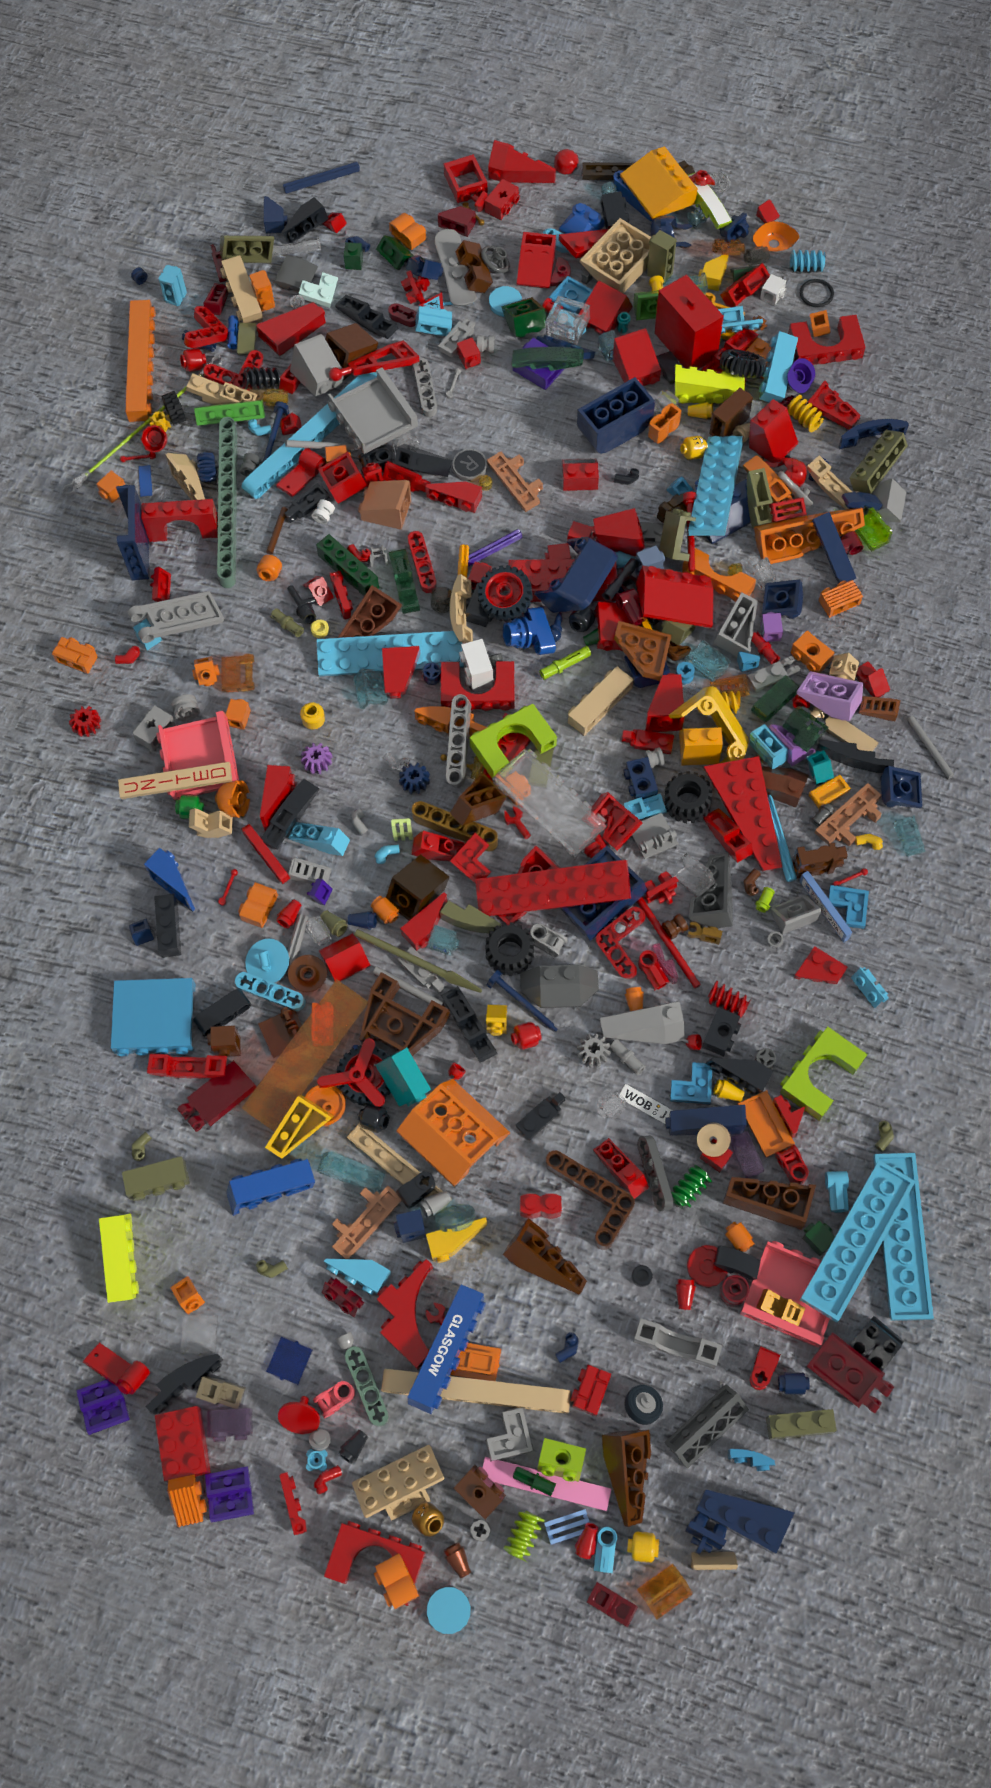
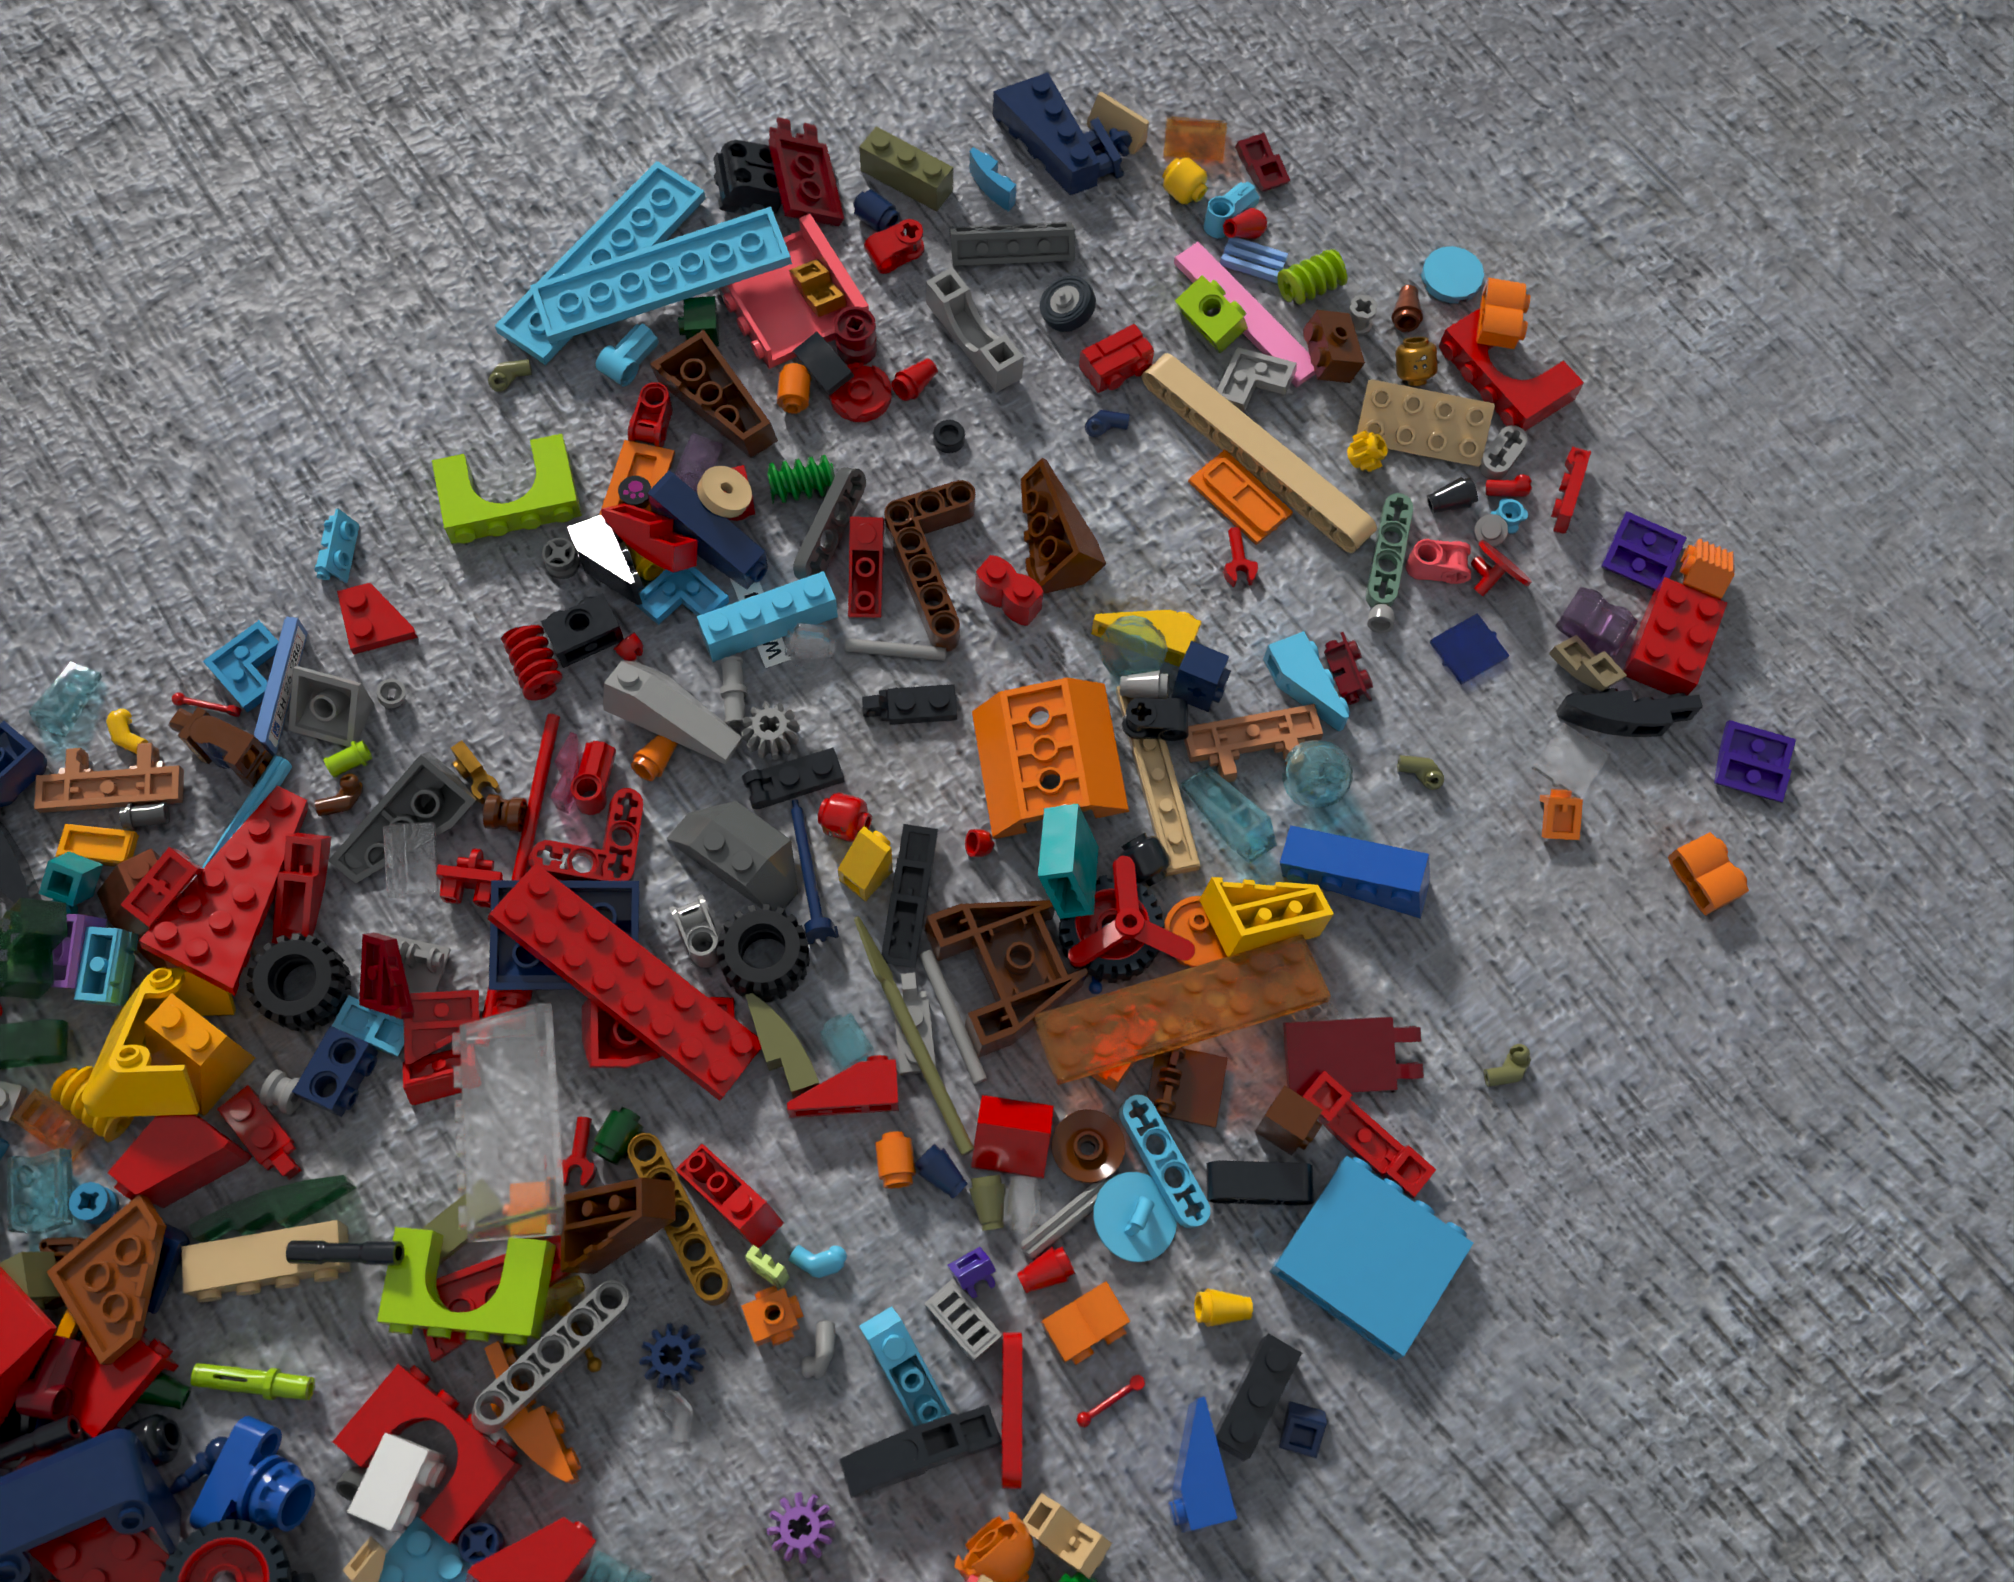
camera: 150 degrees left, 0 degrees up
red door [83,1342,150,1395] -> none
neon yellow wedge [99,1213,139,1303] -> none
olive brick [122,1156,190,1201] -> none
red slope [260,765,297,831] -> none
red arch [377,1259,433,1370] -> none
dark brown slope [386,854,450,921] -> none
blue brick [407,1284,486,1414] -> none
red plate [450,832,491,884] -> none
dark green axle [513,1467,556,1497] -> none
reddish brown wedge [602,1429,651,1527] -> none
red slope [773,1095,805,1138] -> none
none -> red hinge [120,847,204,928]
none -> clear green slope [187,1175,357,1243]
none -> black piece [286,1240,404,1265]
none -> dark red wing [359,933,414,1019]
none -> dark green brick [592,1107,644,1165]
none -> red slope [601,503,698,572]
none -> black tile [618,476,651,509]
none -> medium azure brick [697,571,838,662]
none -> orange brick [741,1286,804,1347]
none -> black plate [742,747,845,809]
none -> light grey bar [845,638,946,661]
none -> yellow cone [1194,1288,1253,1327]
none -> clear light blue cylinder [1282,740,1353,808]
none -> yellow gear [1347,430,1388,472]
none -> light grey beam [1479,425,1528,480]
none -> orange brick [1668,832,1749,916]

